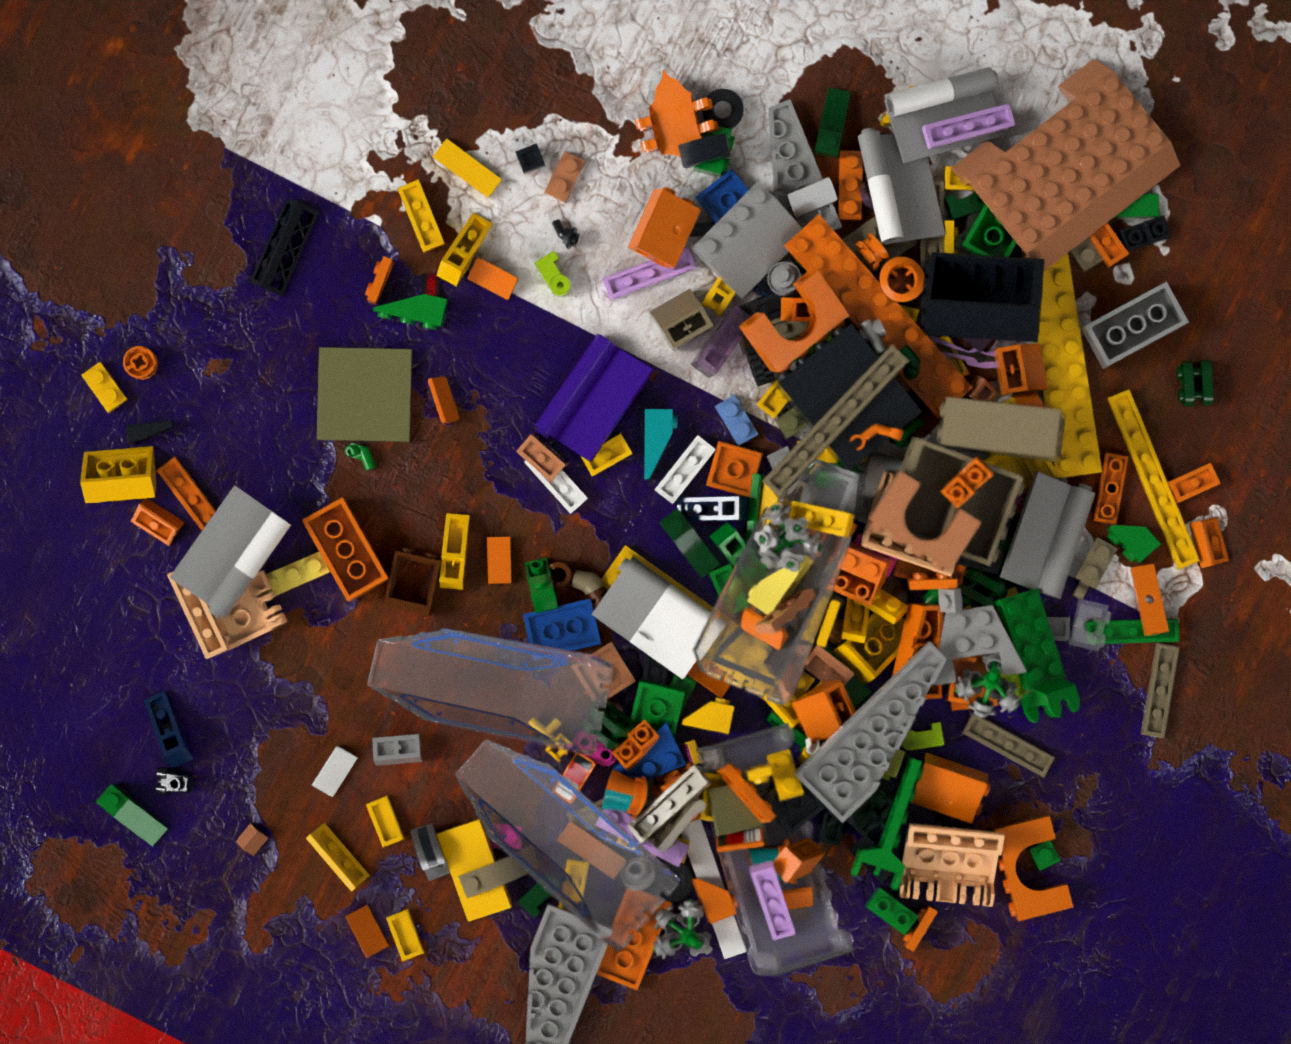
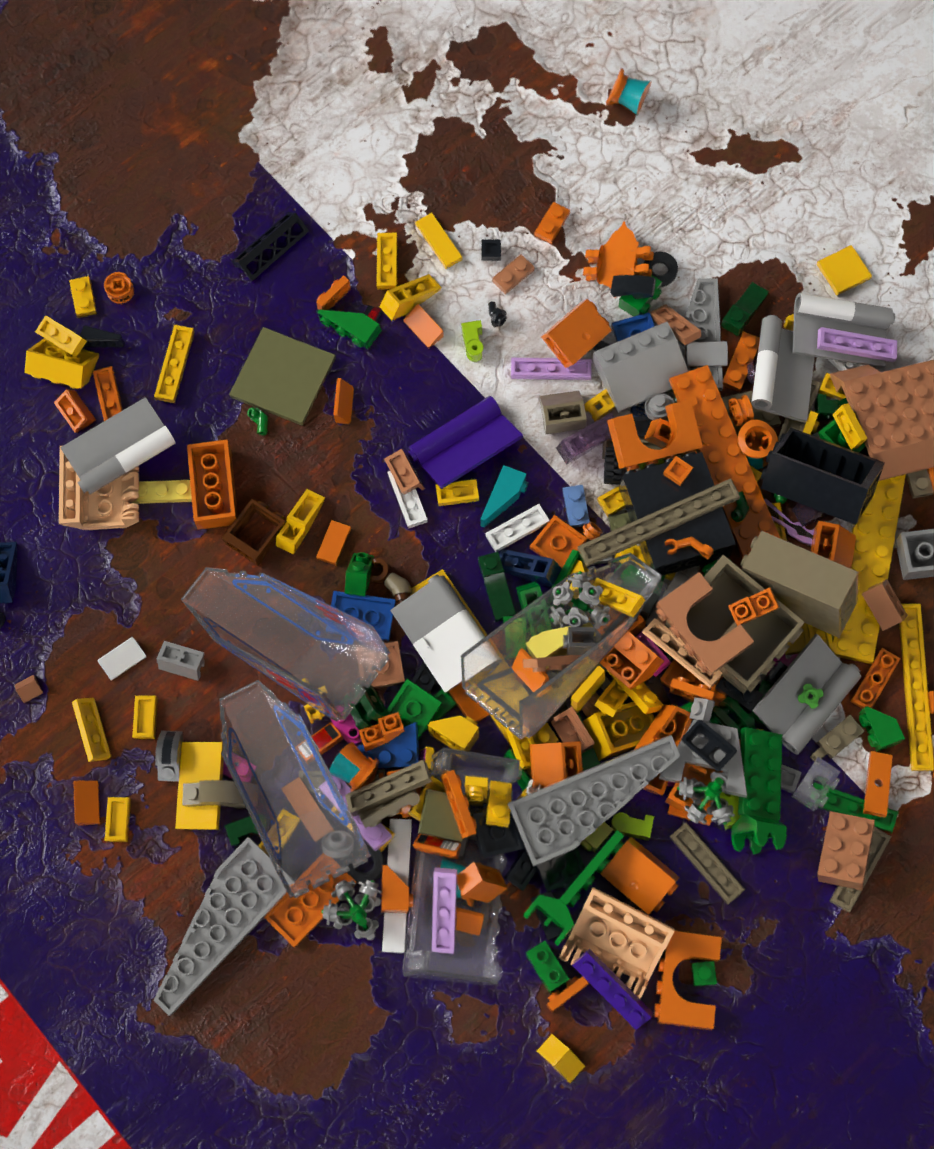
camera: 25 degrees right, 15 degrees down
light grey plate [858,319,887,357] -> none
none -> yellow plate [35,316,87,358]
none -> yellow plate [154,325,195,403]
none -> orange plate [534,202,570,244]
none -> yellow slope [537,1034,585,1083]
none -> flat silver window [563,627,596,658]
none -> dark purple plate [572,949,653,1030]
none -> orange plate [583,521,602,540]
none -> nougat plate [650,304,702,345]
none -> orange plate [663,456,693,486]
none -> black piece [681,720,737,771]
none -> bright green plate [798,683,824,709]
none -> yellow tile [816,245,872,296]
none -> nougat brick [817,811,875,891]
none -> yellow plate [833,403,868,450]
none -> nougat hinge [862,579,908,631]

